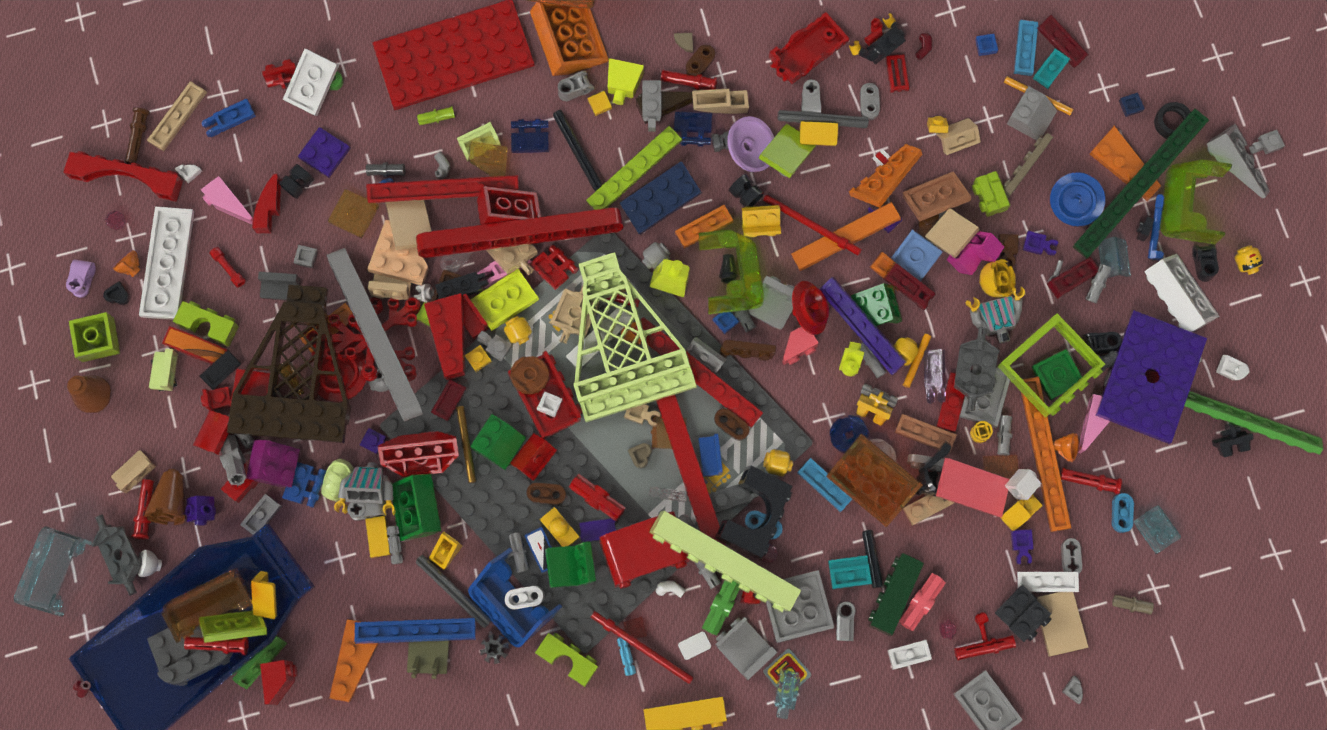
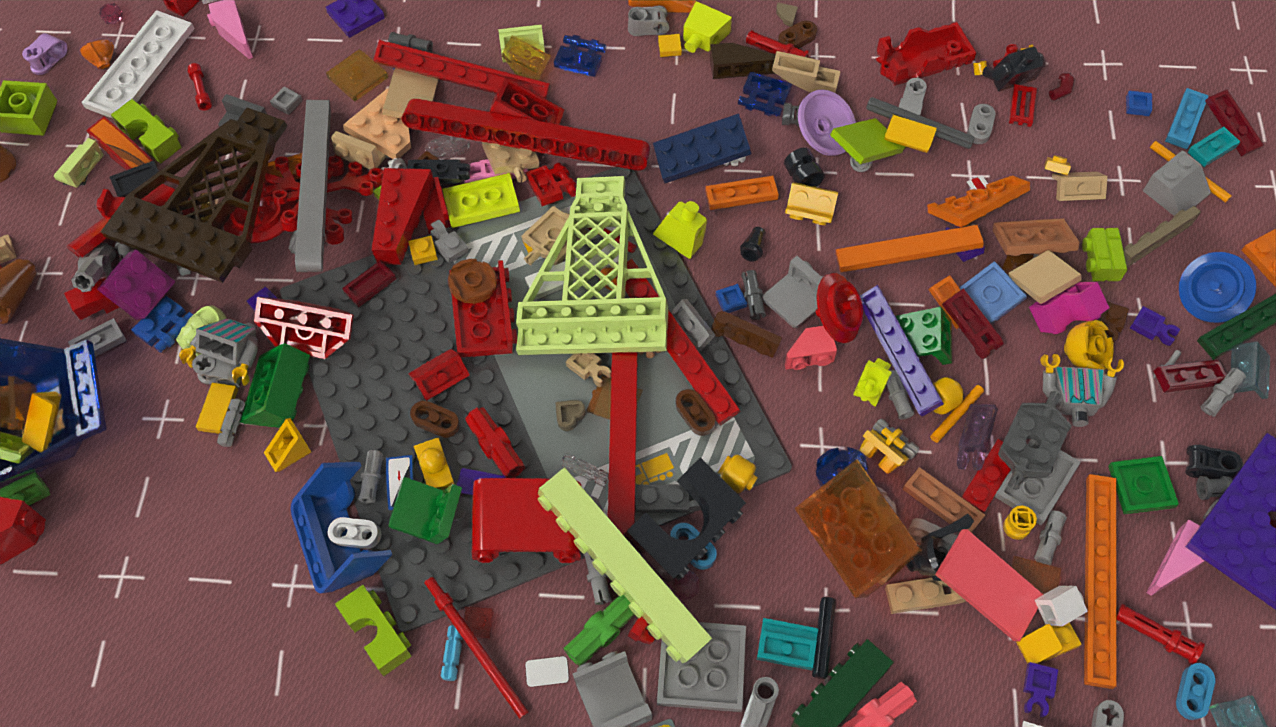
camera: 20 degrees right, 15 degrees down
black tile [103,281,130,305] -> none
dark purple brick [185,496,216,526] -> none
red slope [252,174,281,233] -> none
black wheel [279,164,314,199] -> none
orange wing [329,619,379,702] -> none
blue plate [354,618,476,644] -> none
olive plate [407,641,449,679] -> none
dark grey axle [416,555,491,628] -> none
lime axle [417,106,455,125] -> none
light grey arm [434,152,451,179] -> none
pearl gold bar [456,406,476,483] -> none
green slope [470,414,526,470] -> none
dark grey piece [480,634,509,664] -> none
yellow head [503,315,532,345] -> none
white tile [537,392,562,418] -> none
black axle [553,110,603,191] -> none
lime plate [586,126,682,210] -> none
light grey hinge [642,80,661,132] -> none
light grey head [642,242,671,269] -> none
white arm [656,580,686,598] -> none
blue panel [698,434,723,477] -> none
clear neon green windscreen [699,230,764,314] -> none
red bar [763,195,862,256] -> none
dark azure plate [797,458,854,512] -> none
lime window [998,313,1105,418] -> none
orange piece [1054,433,1079,462] -> none

